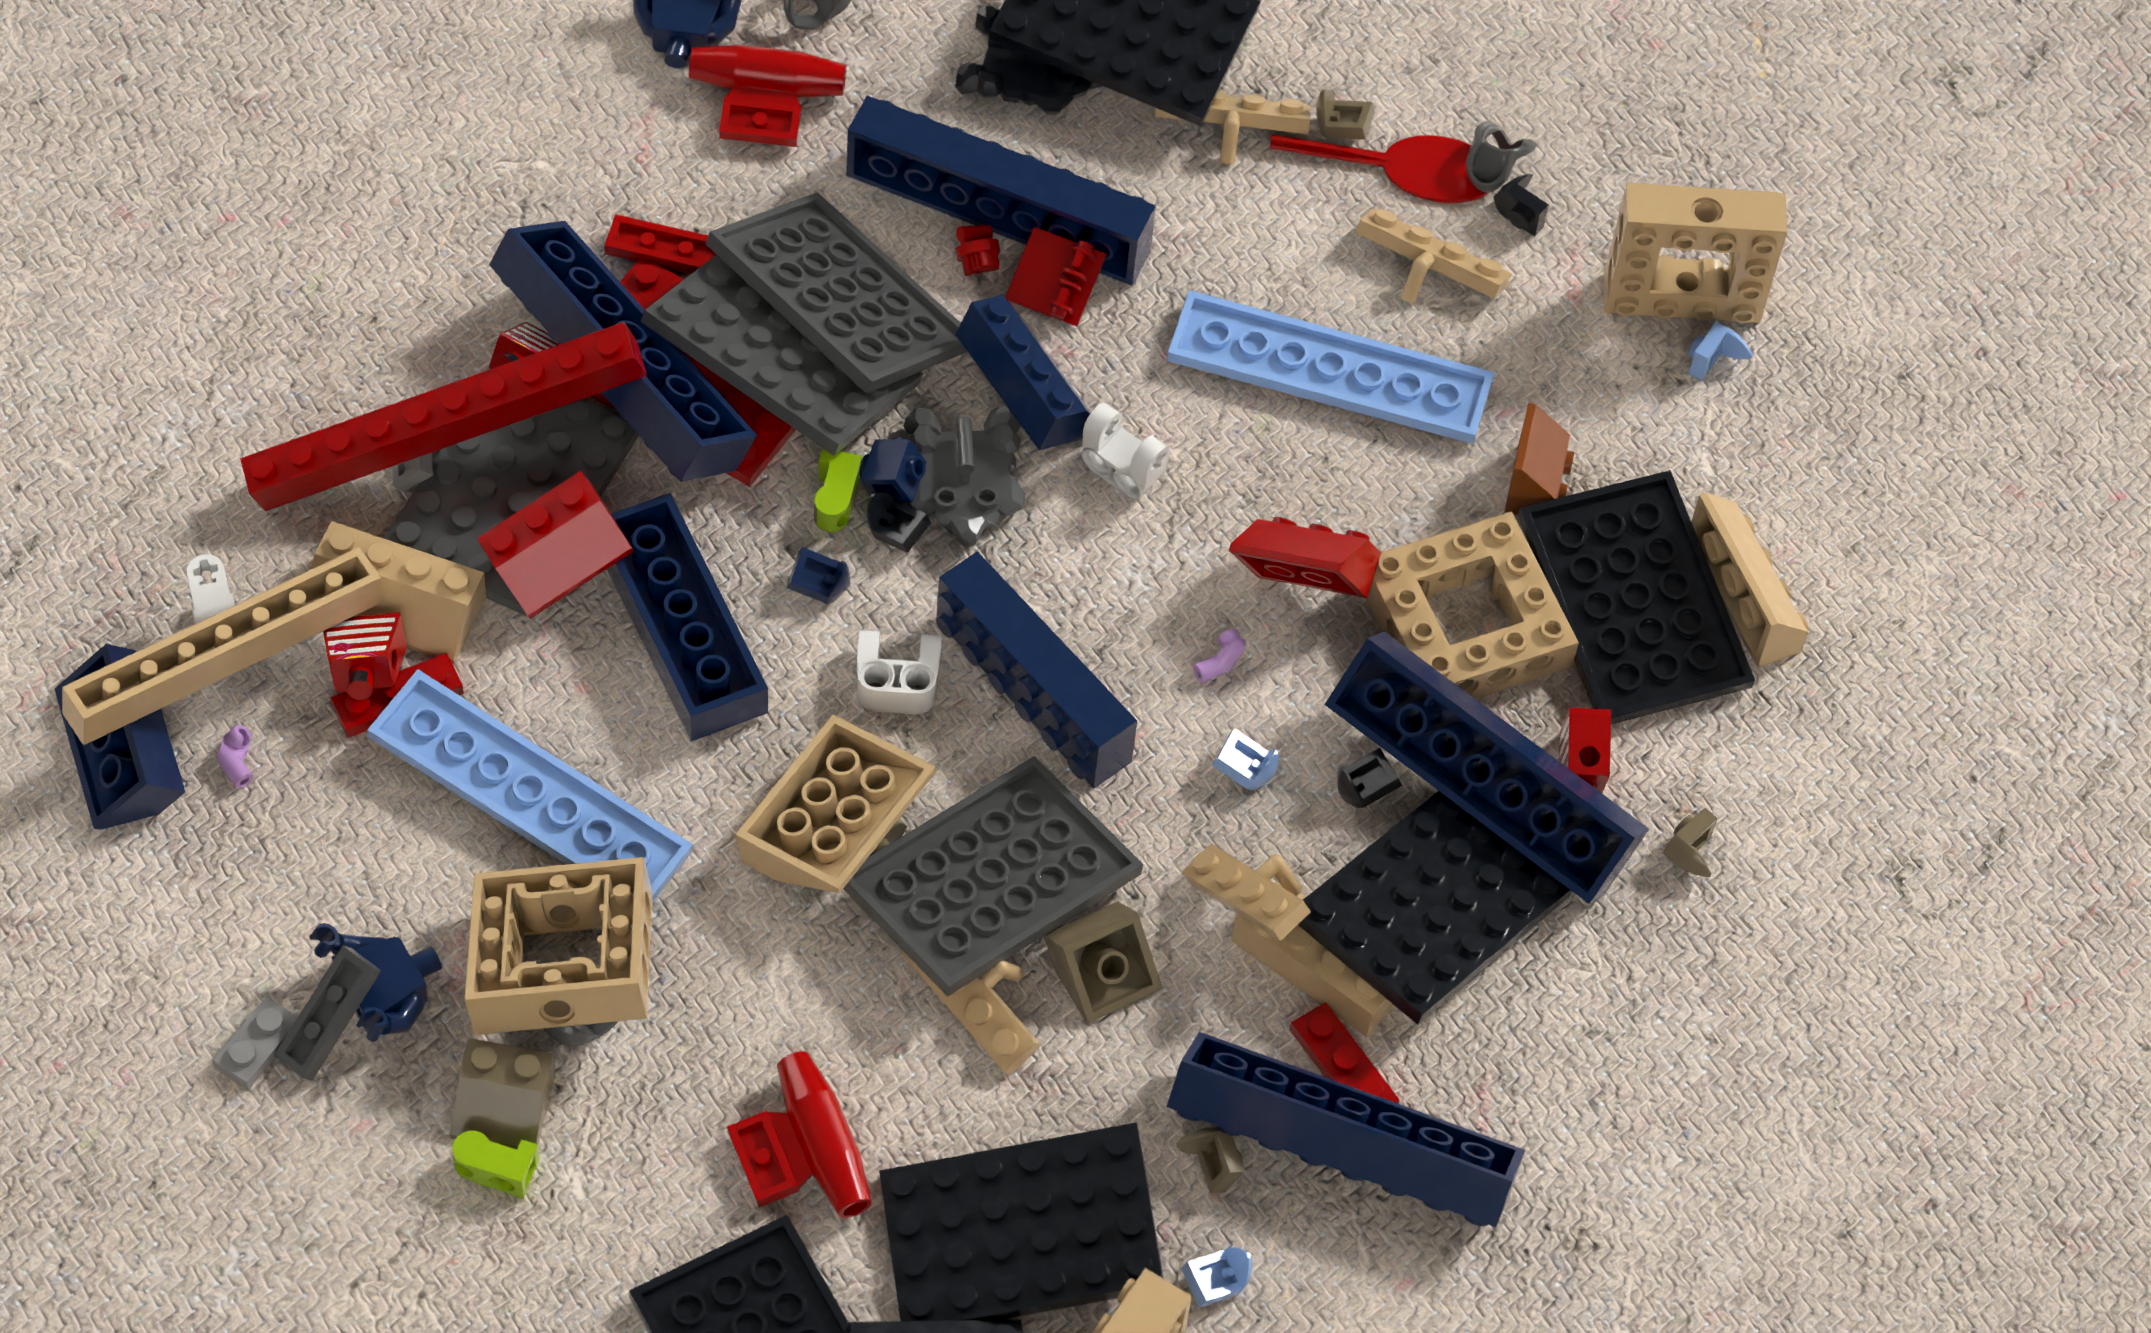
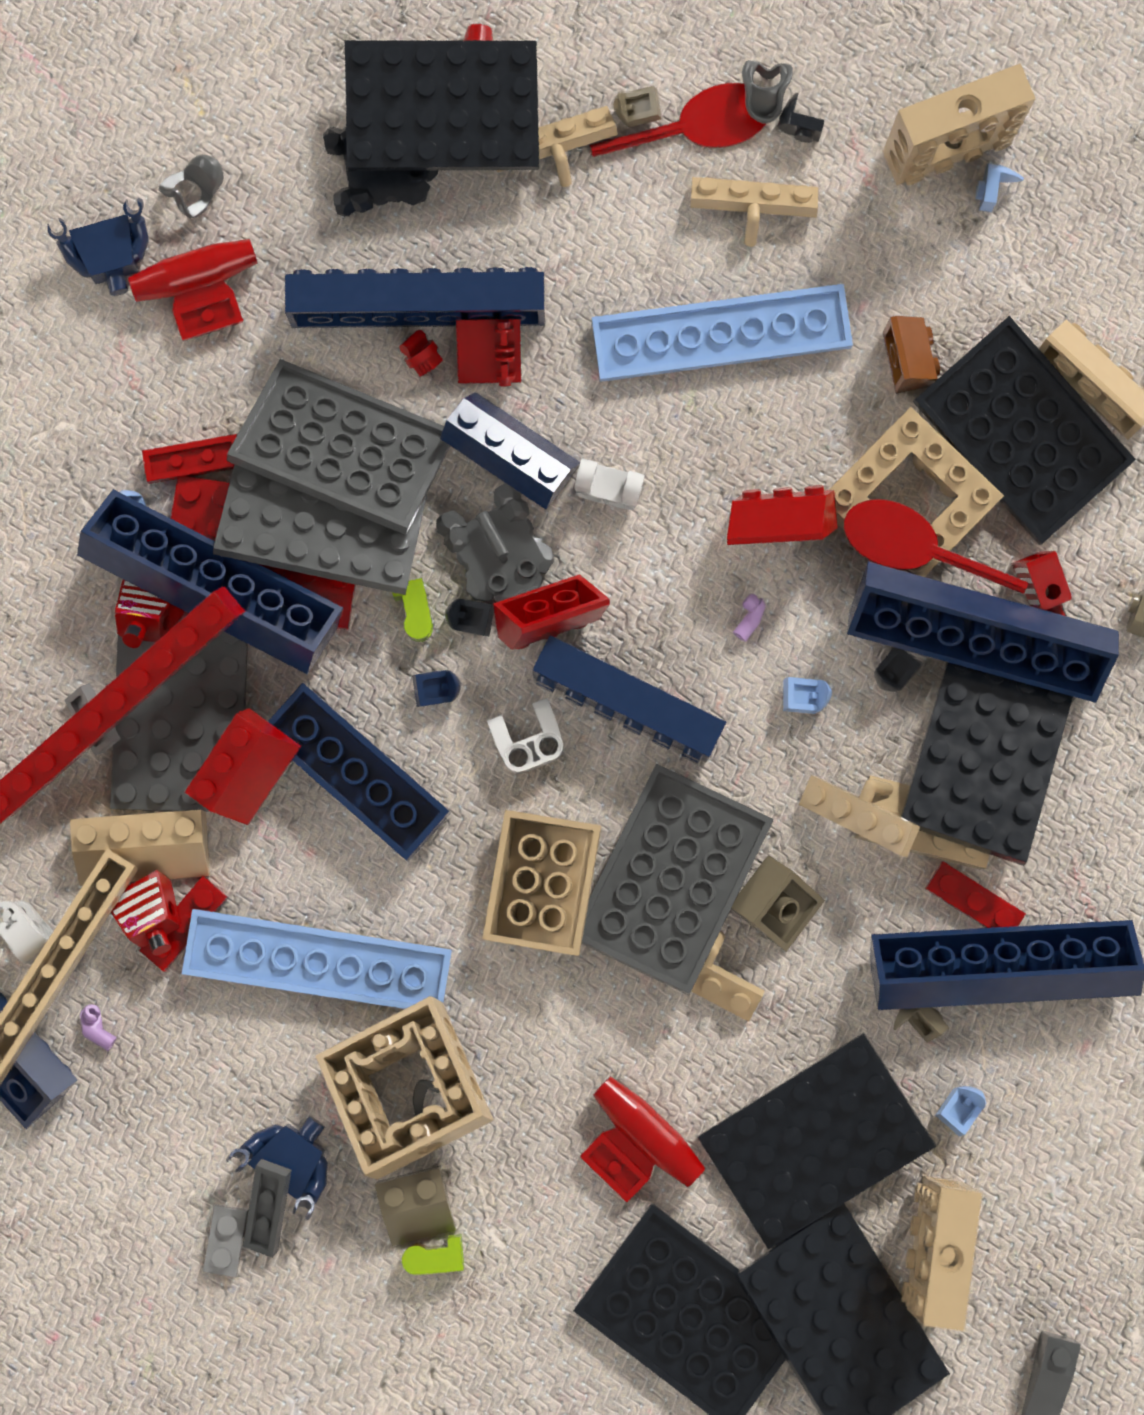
camera: 20 degrees left, 25 degrees up
dark blue brick [860,437,927,502] -> none
none -> red slope [493,574,610,650]
none -> red piece [844,499,1028,594]

